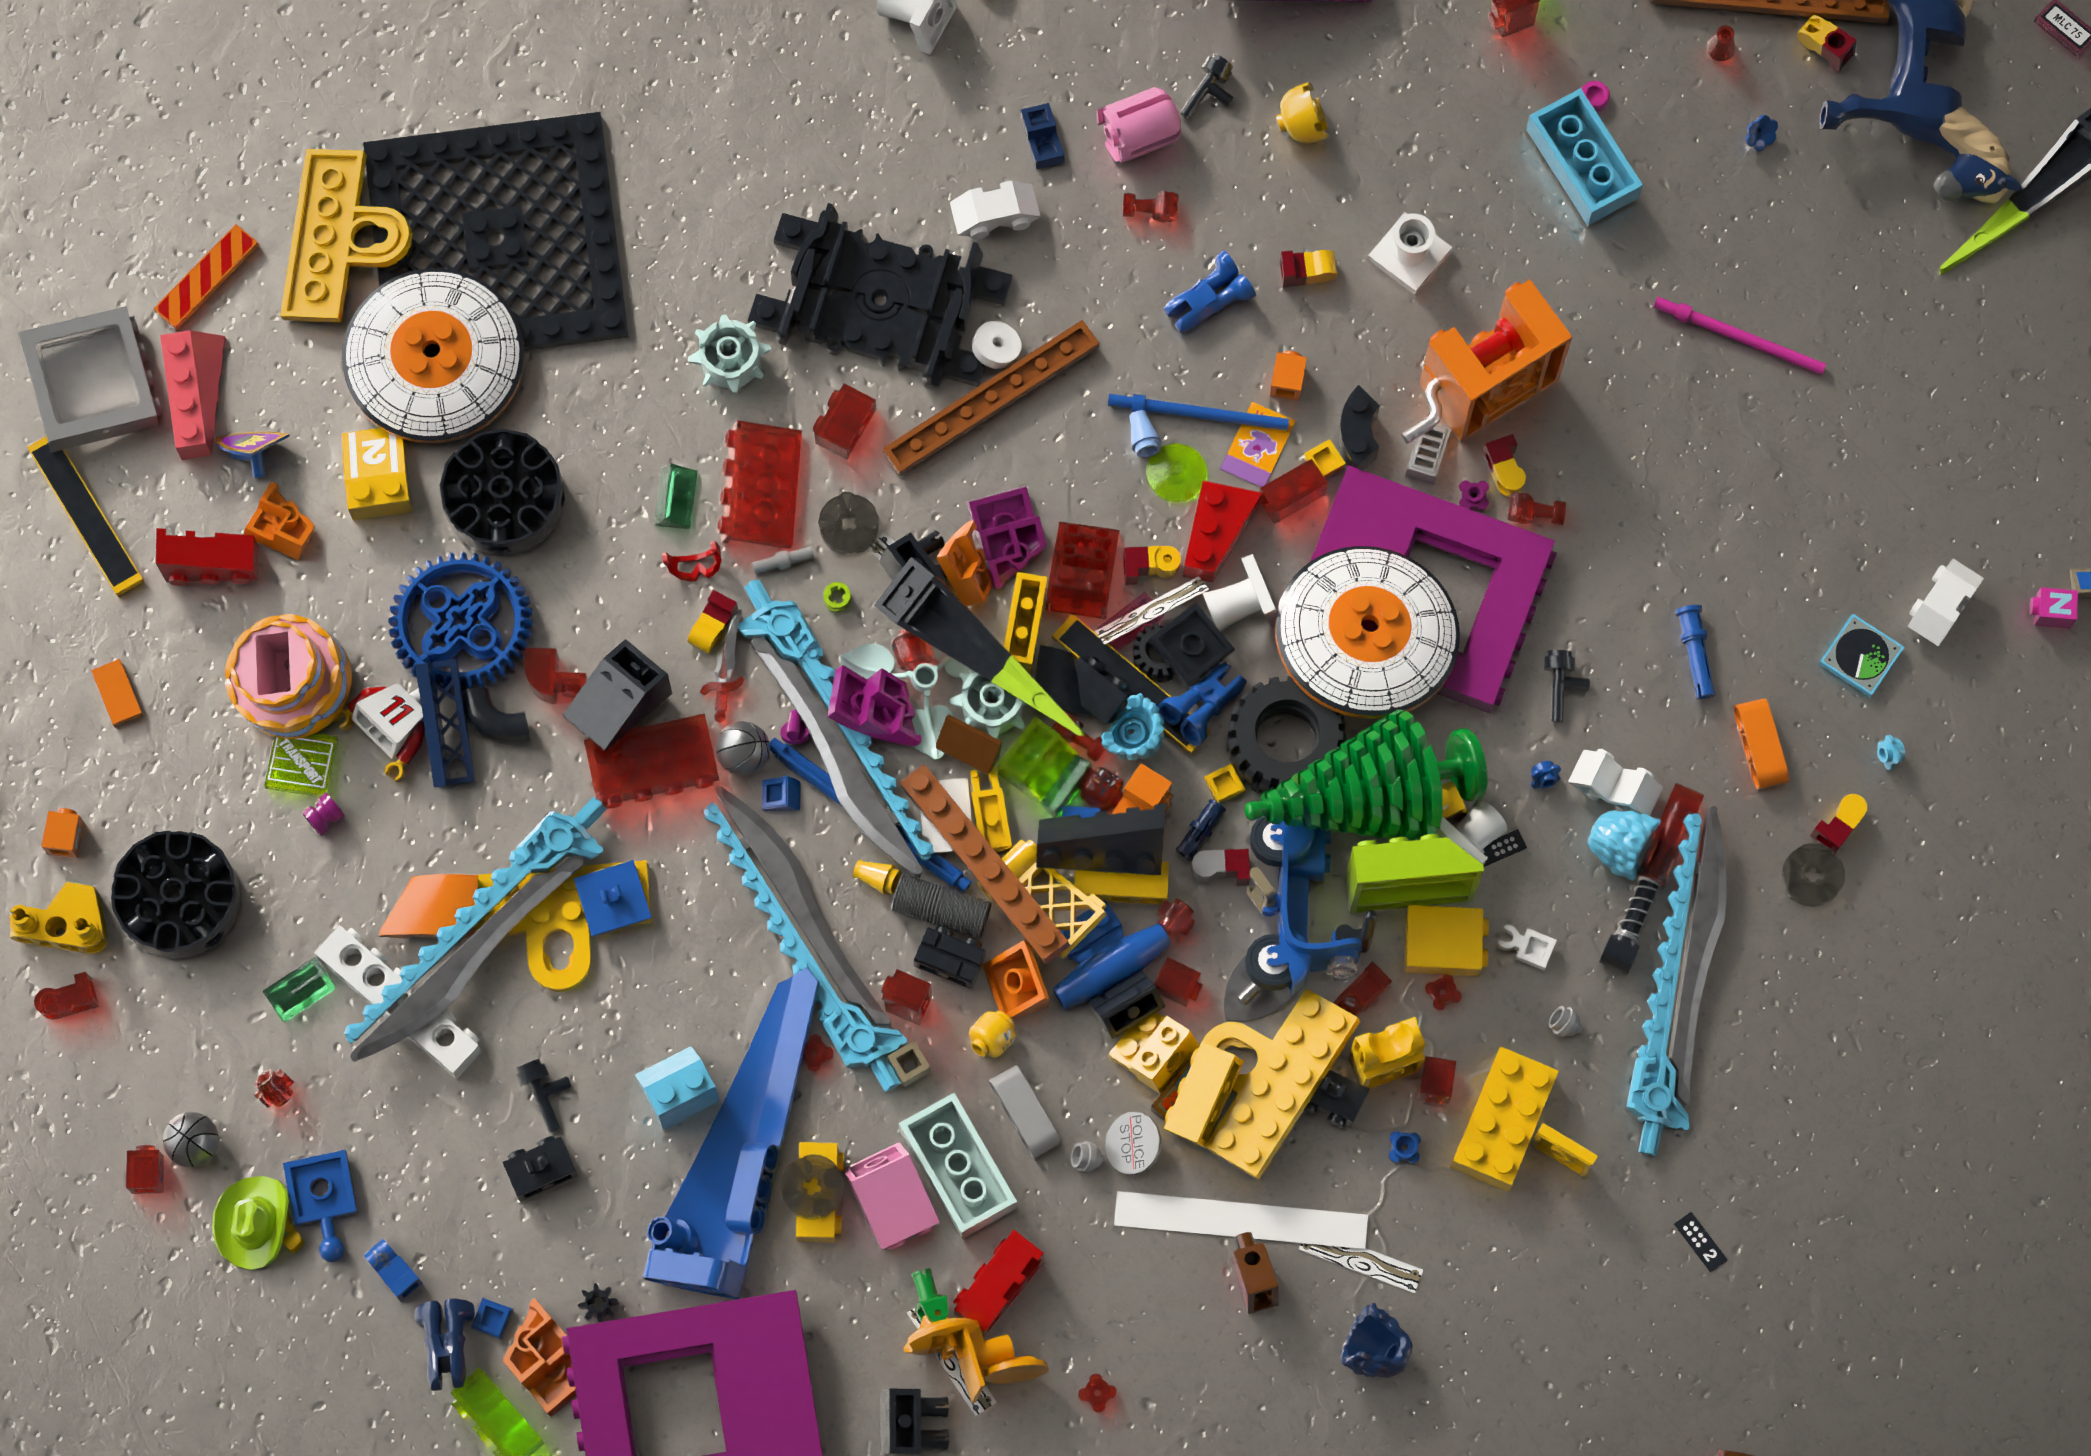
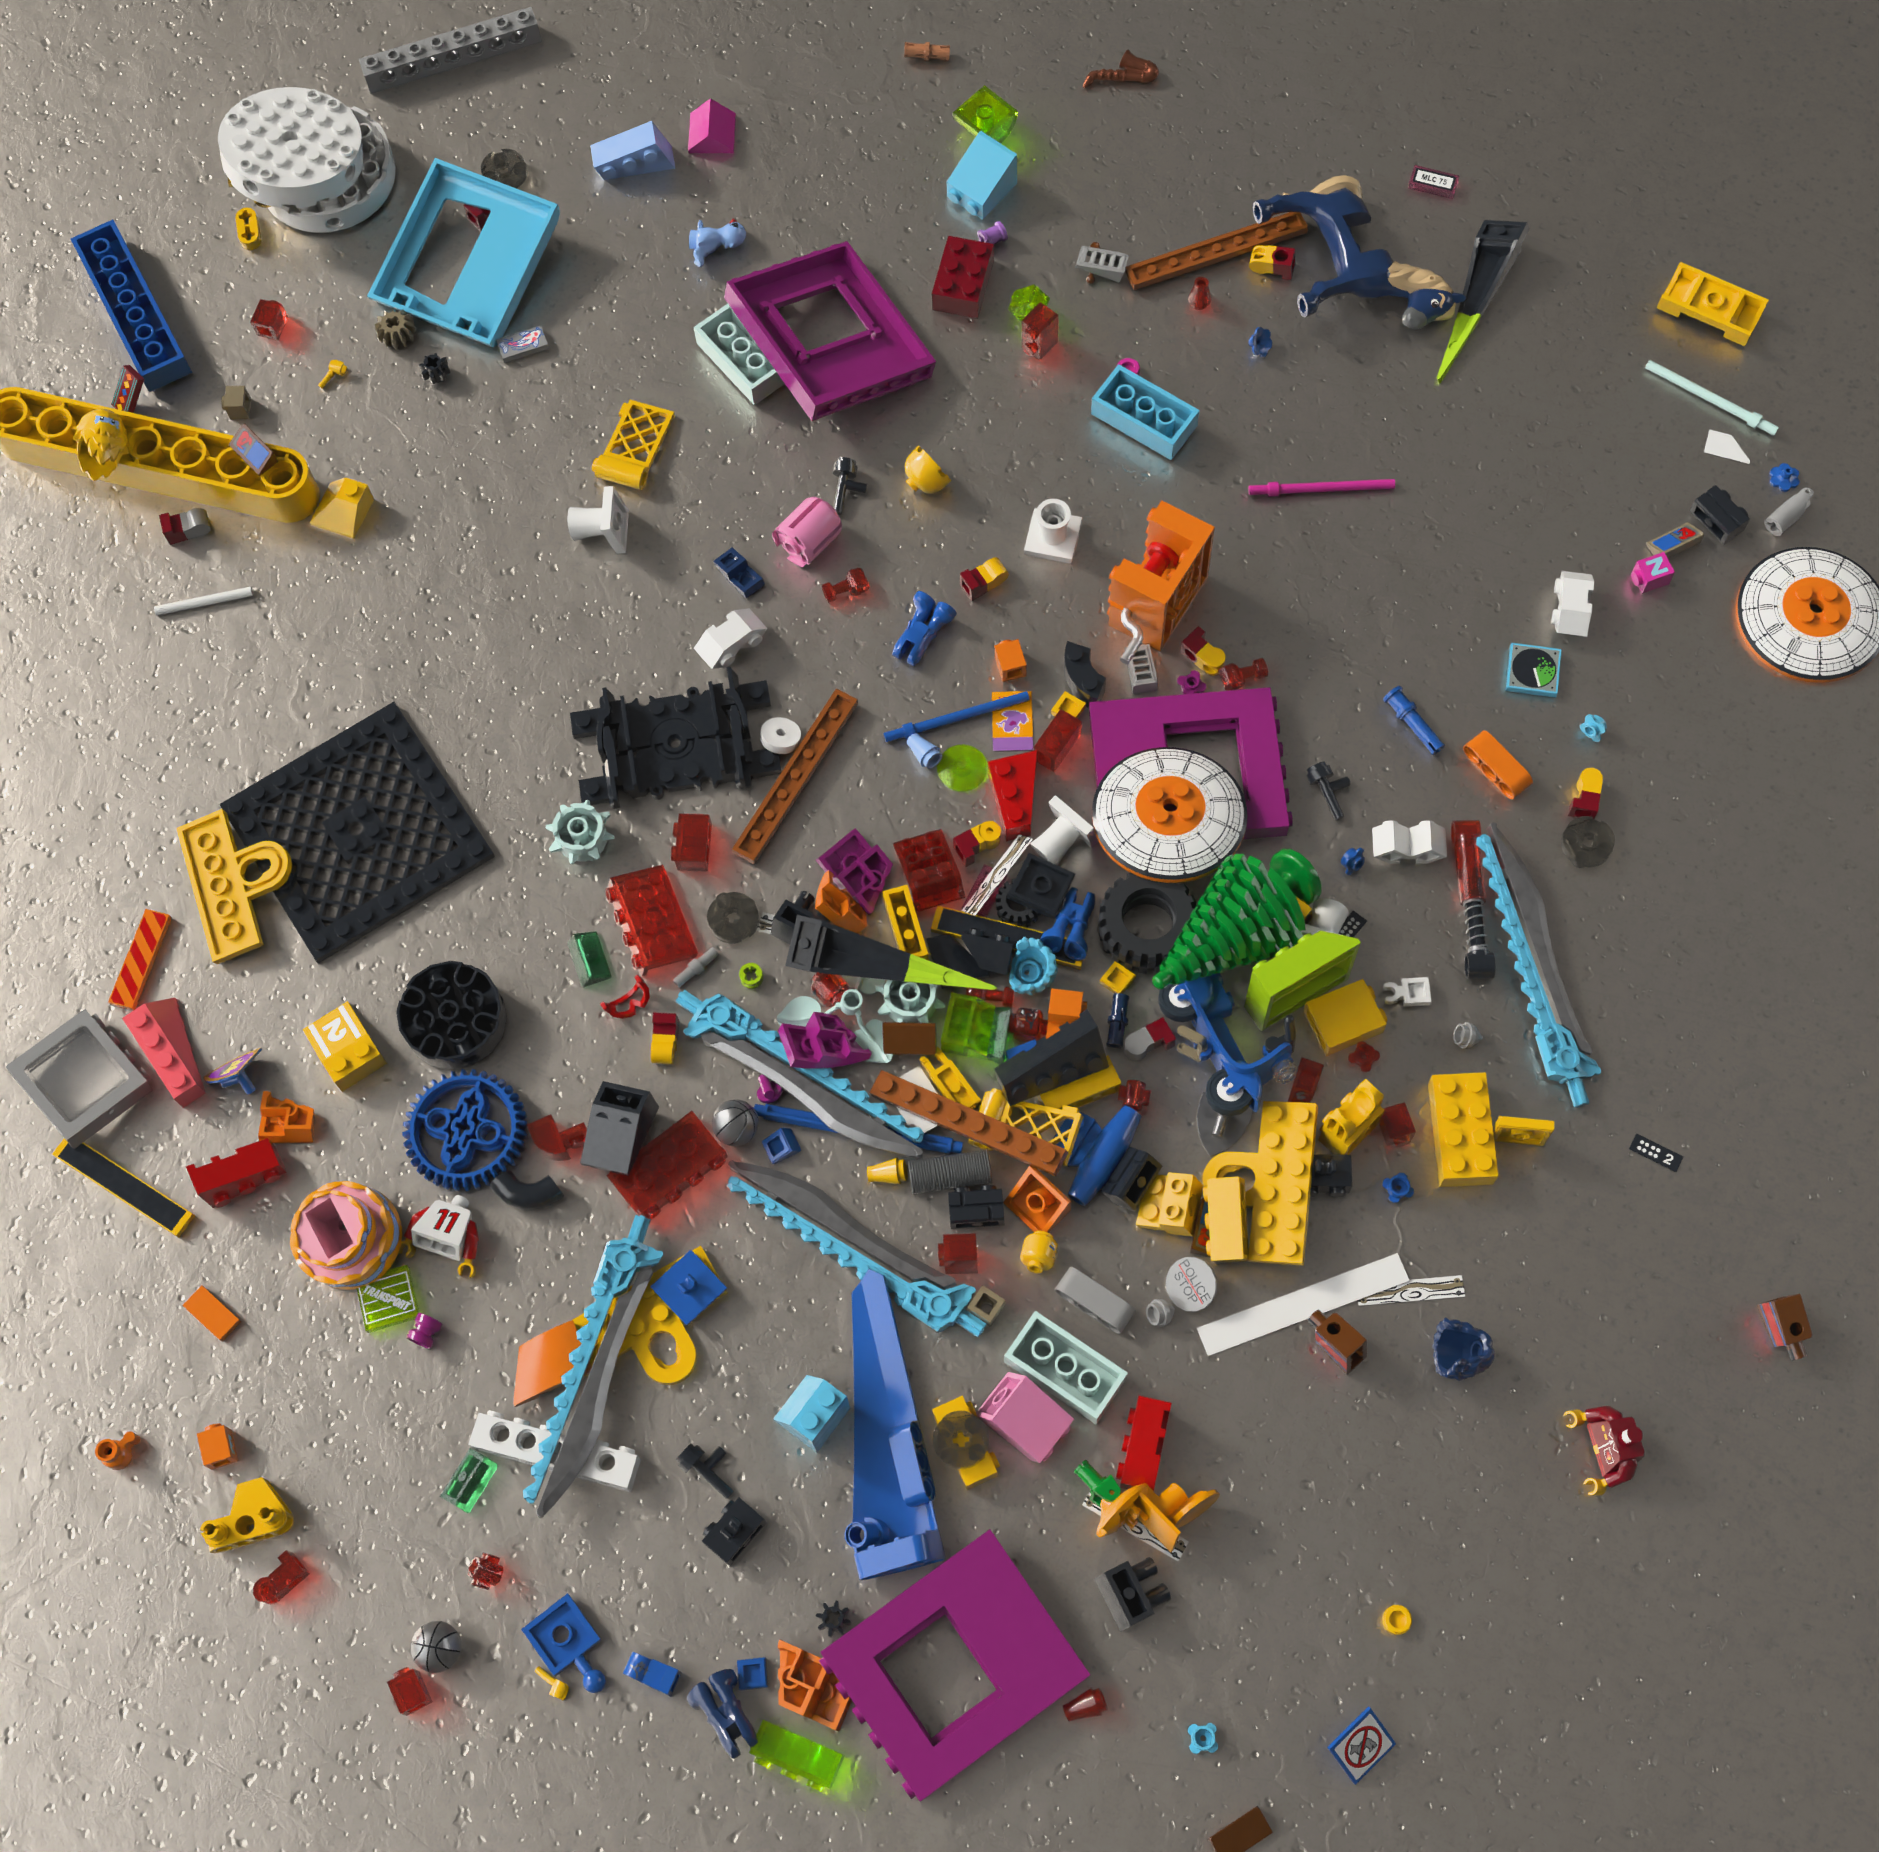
camera: 20 degrees left, 5 degrees down
black brick [111,831,241,960] -> none
lime hat [212,1176,289,1270] -> none
dish [342,268,525,443] -> none
dark blue fence [415,659,476,788] -> none
piece [700,609,745,723] -> none
clear red plate [802,1034,834,1072] -> none
clear red plate [1078,1374,1117,1412] -> none
clear red brick [1154,957,1204,1007] -> none
medium azure hair [1588,811,1661,881] -> none

